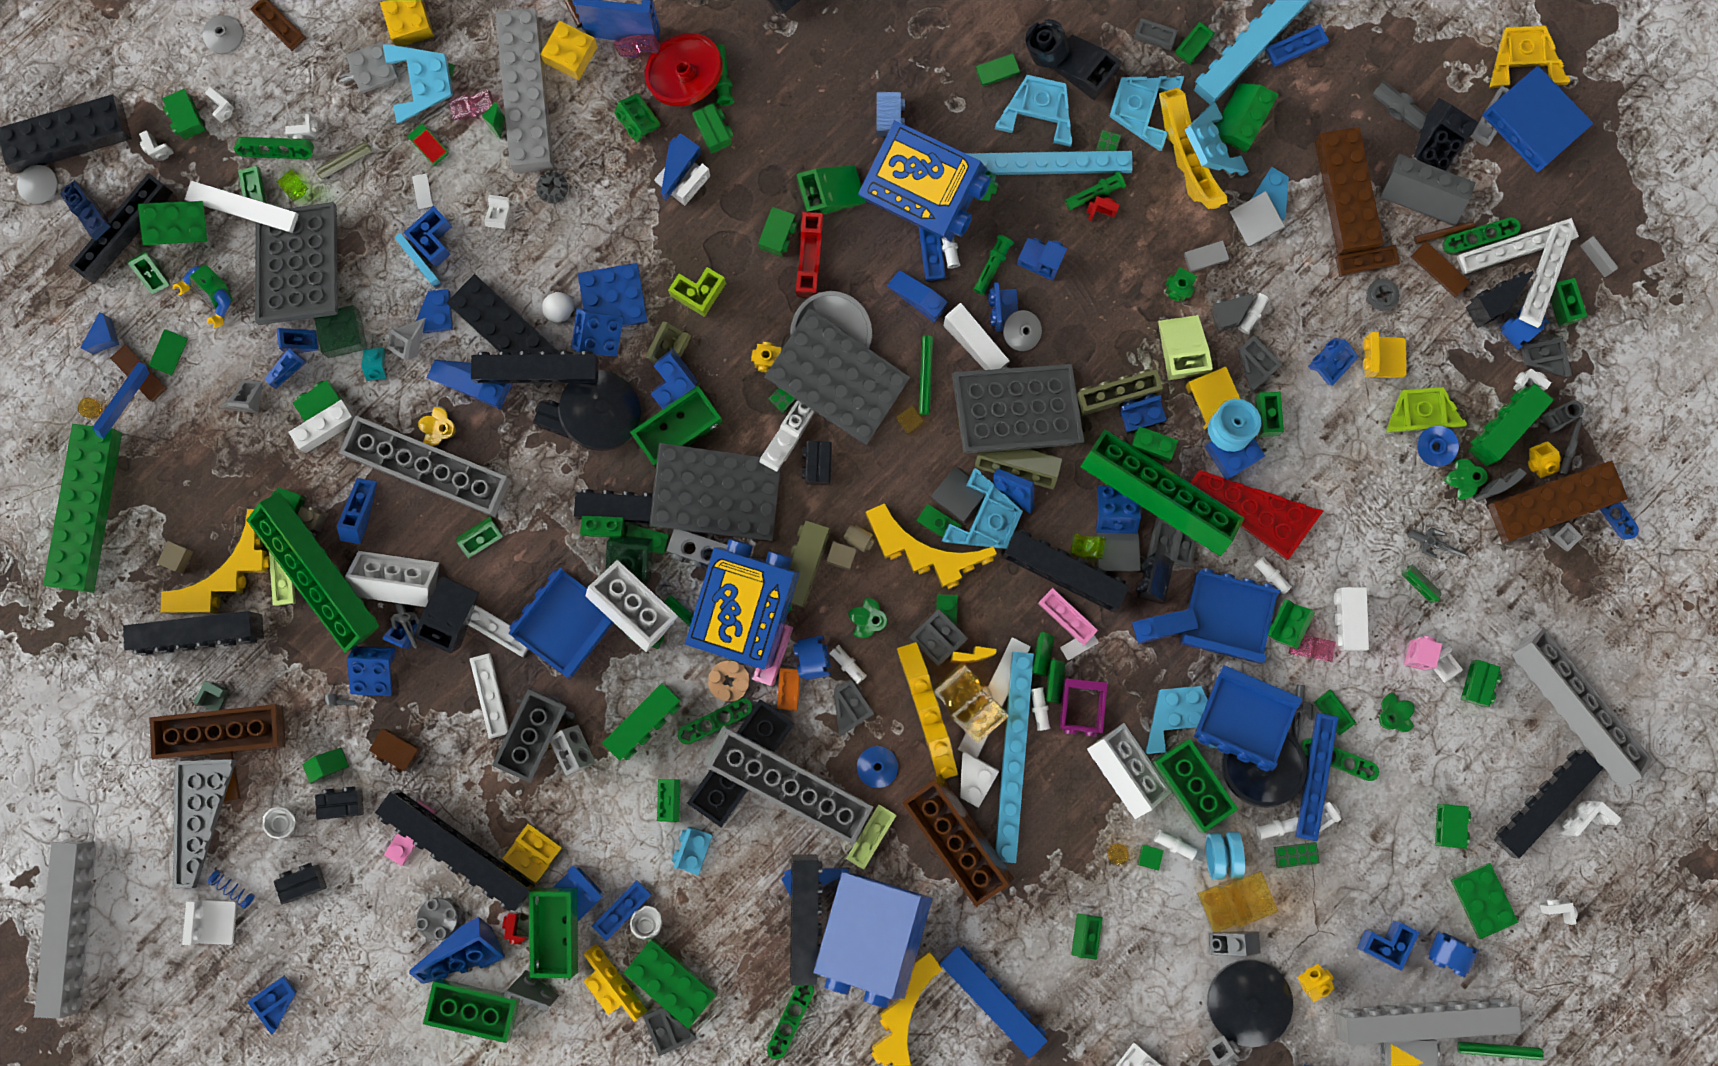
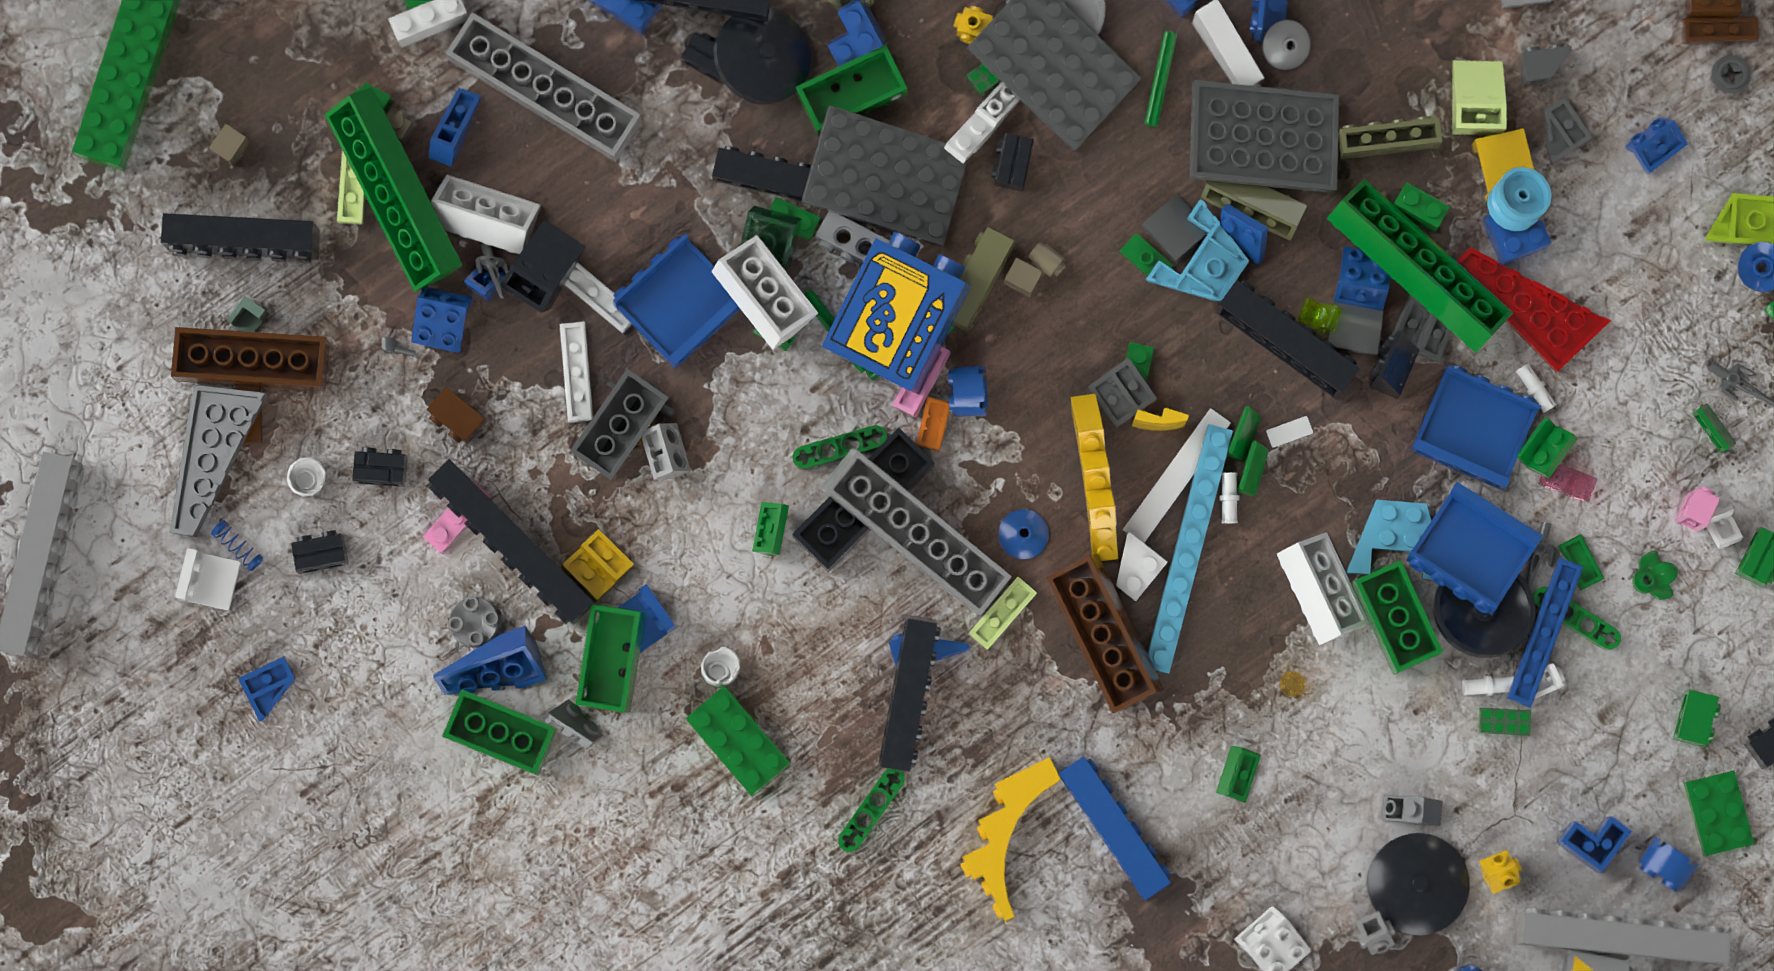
camera: 10 degrees right, 0 degrees up
yellow arch [160,509,270,614] -> none
green slope [302,747,349,784] -> none
yellow plate [418,407,456,447] -> none
green slope [456,517,503,559] -> none
red bracket [502,912,529,945] -> none
green bracket [580,516,626,538] -> none
yellow bracket [583,944,647,1022] -> none
blue plate [592,880,652,941] -> none
green piece [602,683,683,761] -> none
dark grey wing [642,1007,697,1056] -> none
medium azure bracket [672,827,713,875] -> none
light nougat plate [708,660,750,702] -> none
brick [813,872,933,1008] -> none
white pin [830,645,867,684] -> none
dark grey wing [834,679,874,736] -> none
green plate [848,598,888,638] -> none
yellow arch [866,503,997,589] -> none
clear yellow tile [896,406,924,434] -> none
clear yellow bracket [932,662,1009,743] -> none
bright pink plate [1038,588,1098,646] -> none
magenta window [1059,678,1107,737] -> none
blue bracket [1119,394,1166,433] -> none
blue slope [1132,608,1199,645] -> none
green tile [1137,845,1164,871] -> none
white pin [1154,829,1197,860] -> none
green brick [1165,267,1197,302] -> none
clear yellow bracket [1197,871,1279,934] -> none
medium azure wheel [1206,831,1245,880] -> none
white pin [1238,293,1270,334] -> none
green brick [1255,391,1284,437] -> none
white brick [1334,587,1369,651] -> none
yellow bracket [1363,332,1406,378] -> none

